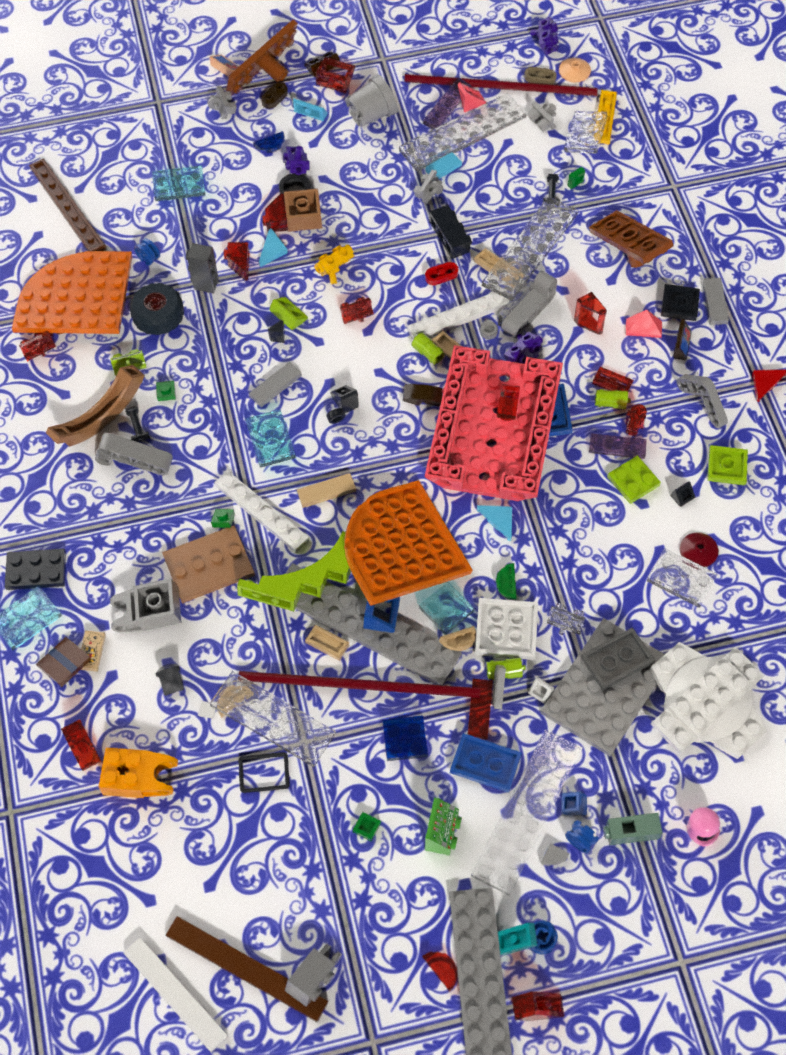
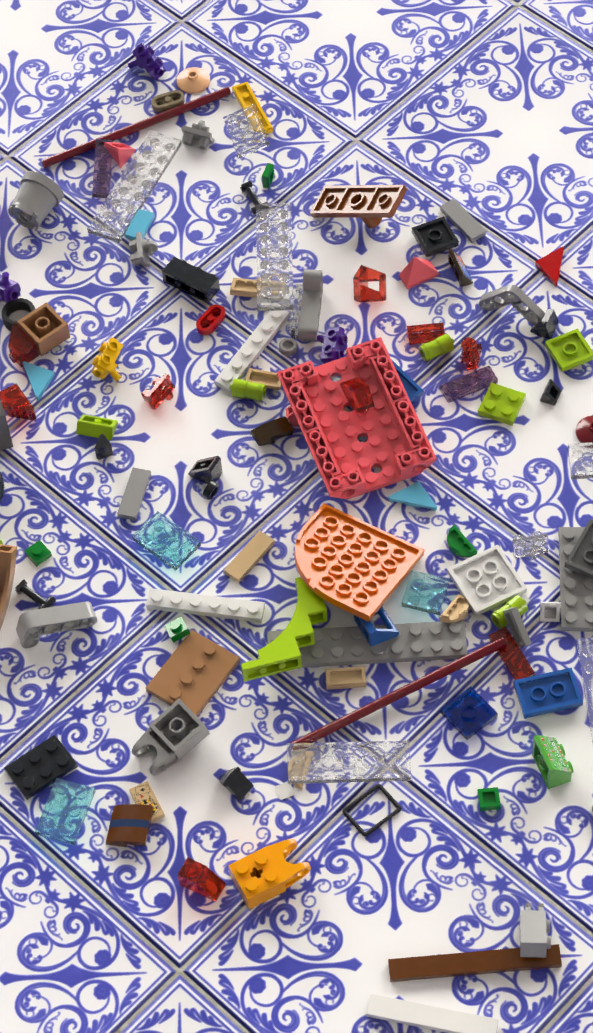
camera: 30 degrees left, 5 degrees down
none -> black tile [530,309,559,339]

